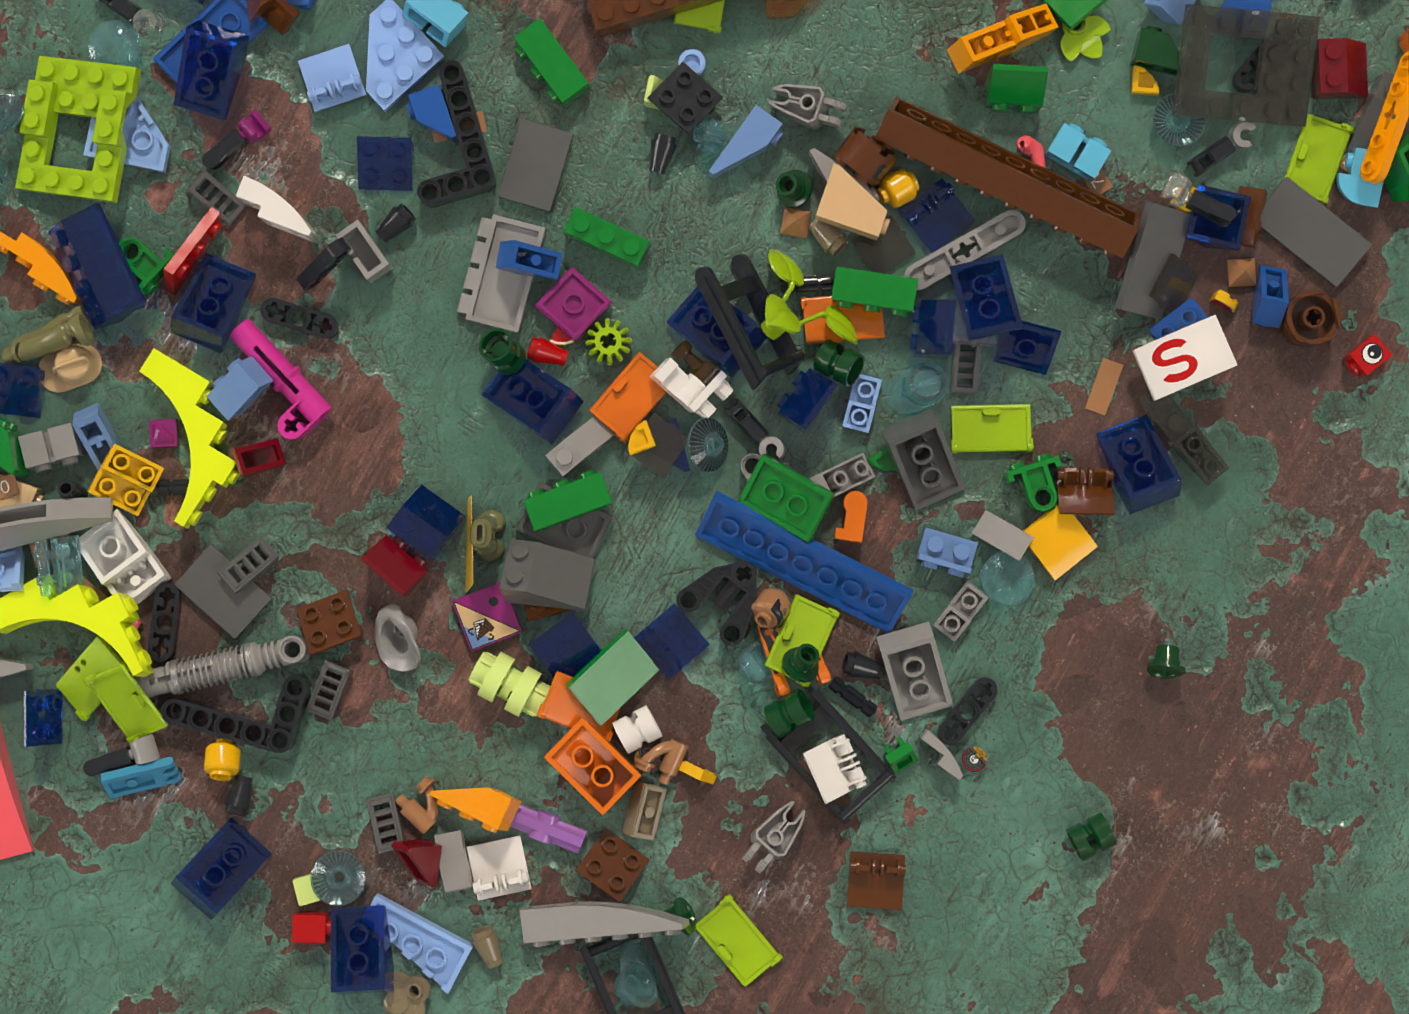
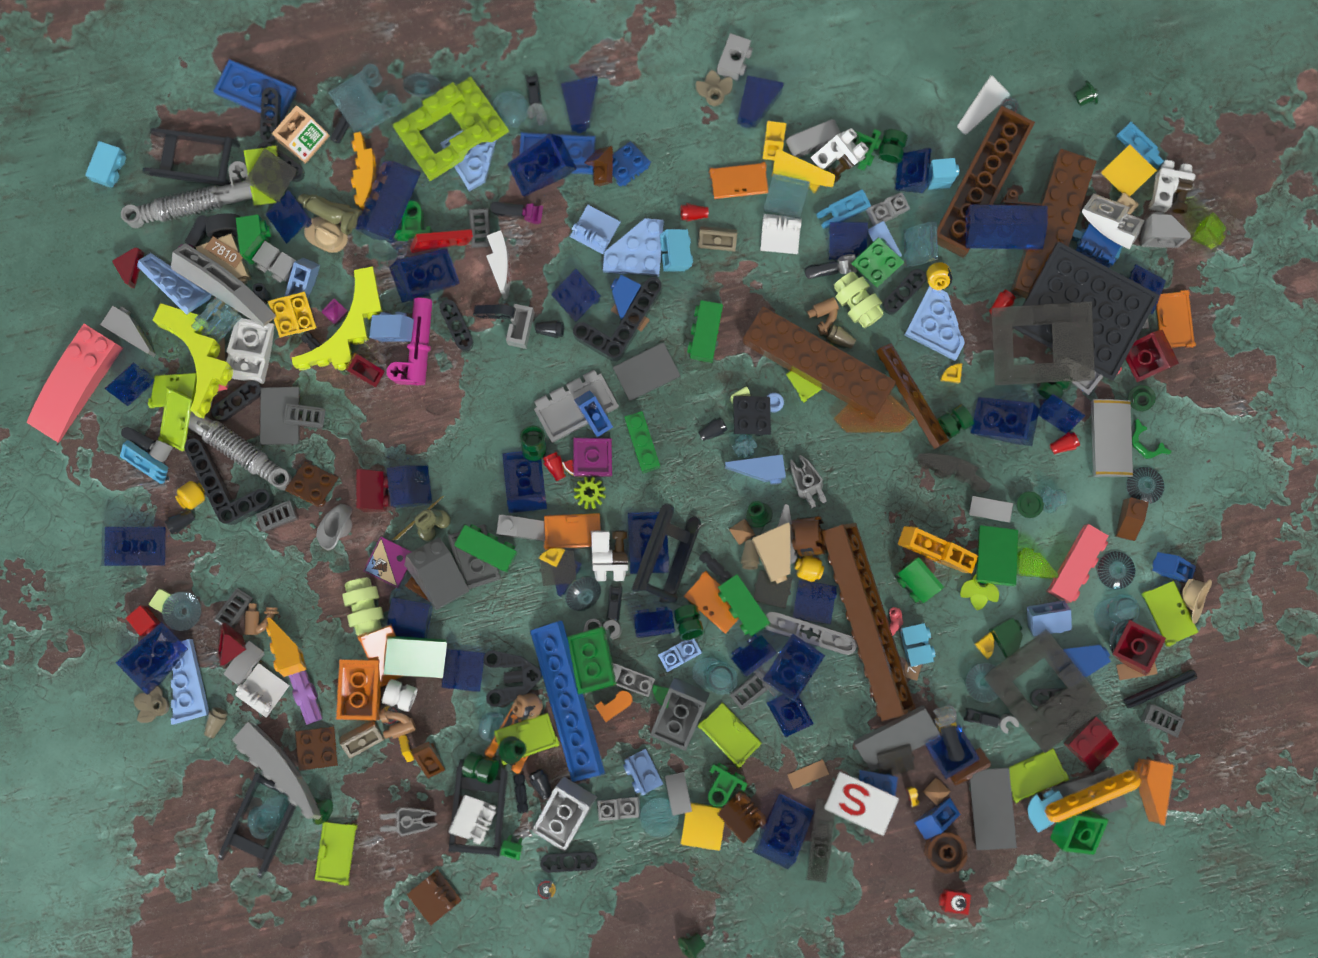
camera: 45 degrees right, 5 degrees down
lime plant [761,249,858,345] -> none
light grey slope [919,729,963,780] -> none
none -> reddish brown slope [411,741,445,778]

